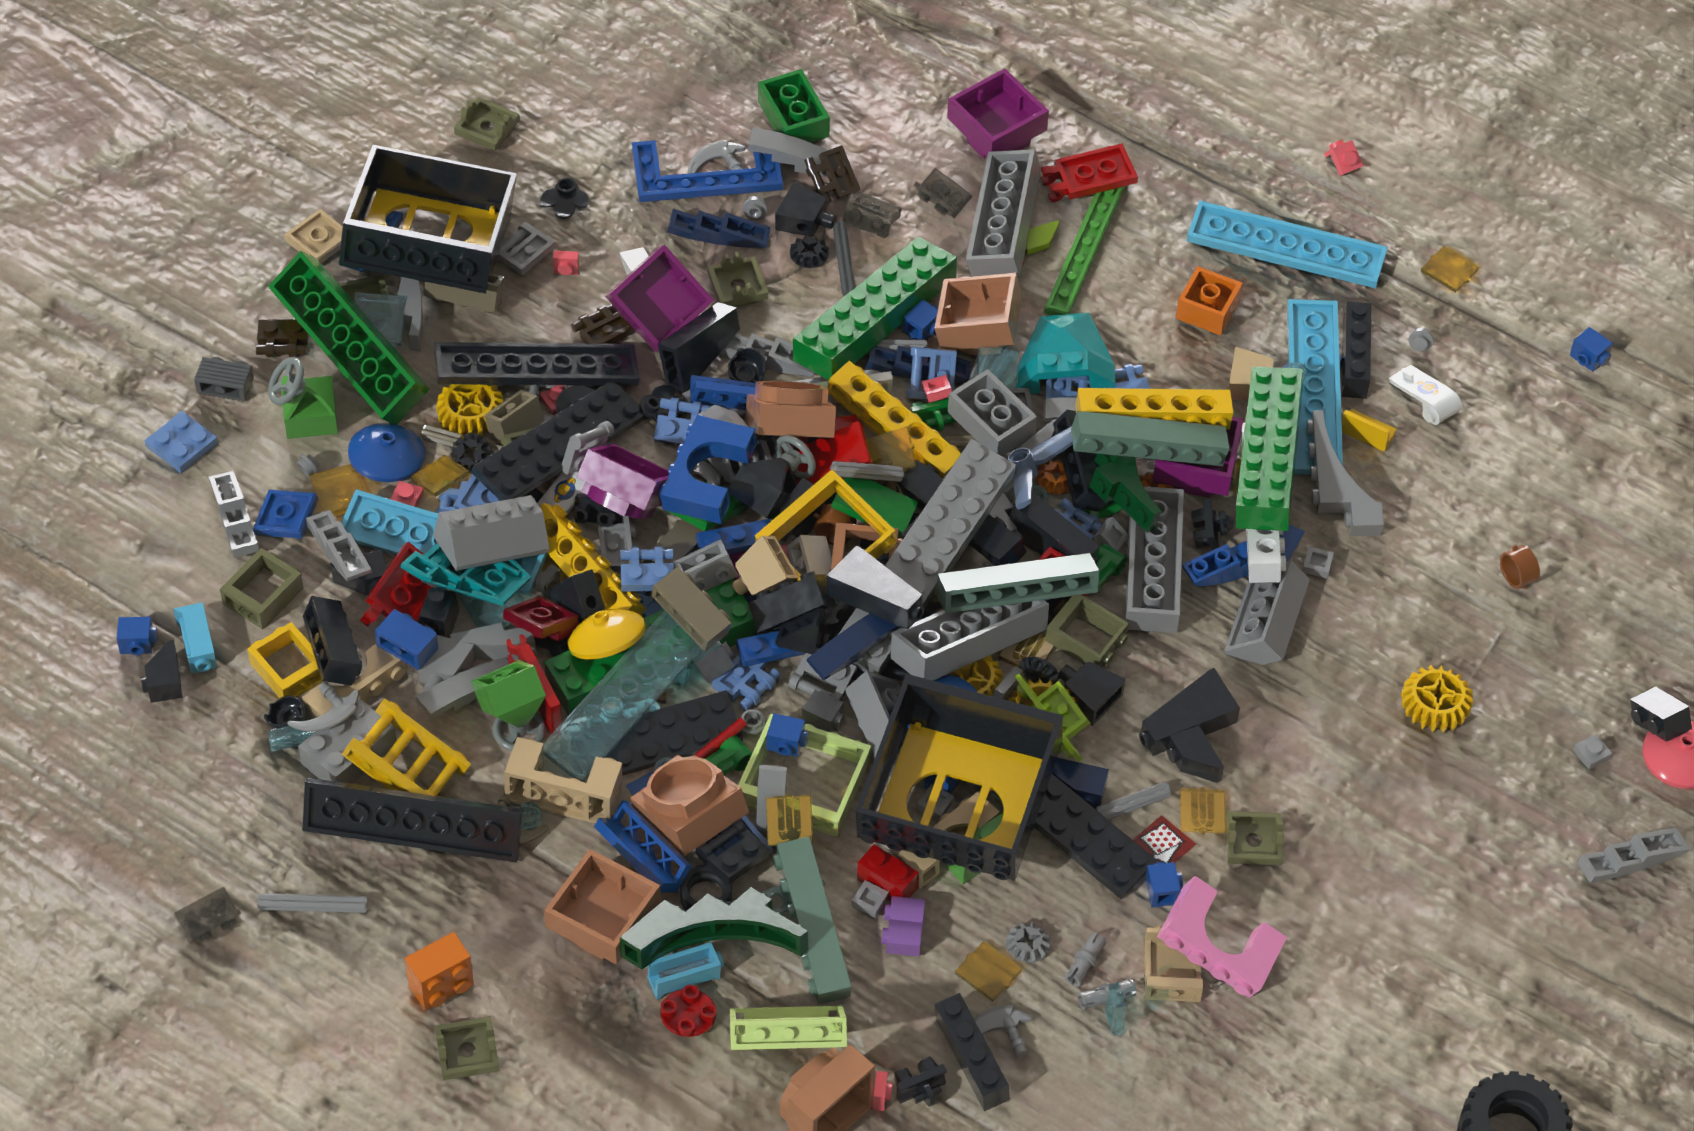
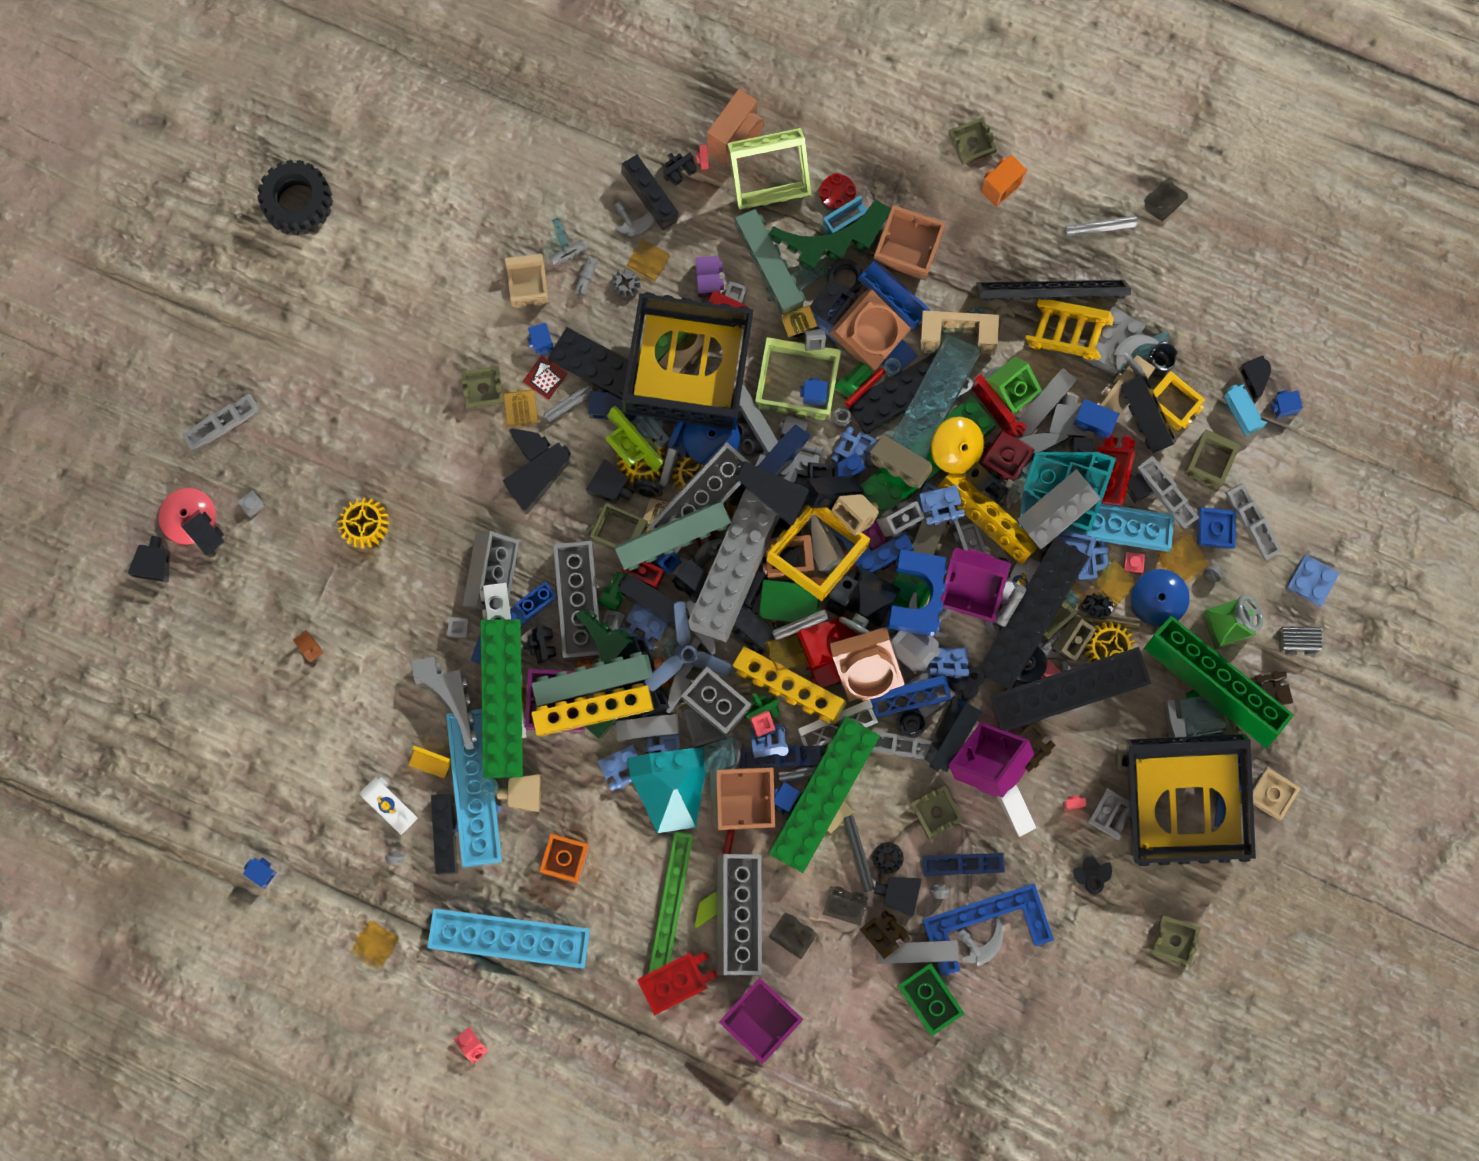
camera: 170 degrees right, 25 degrees up
bright pink arch [1157,876,1287,998] -> none

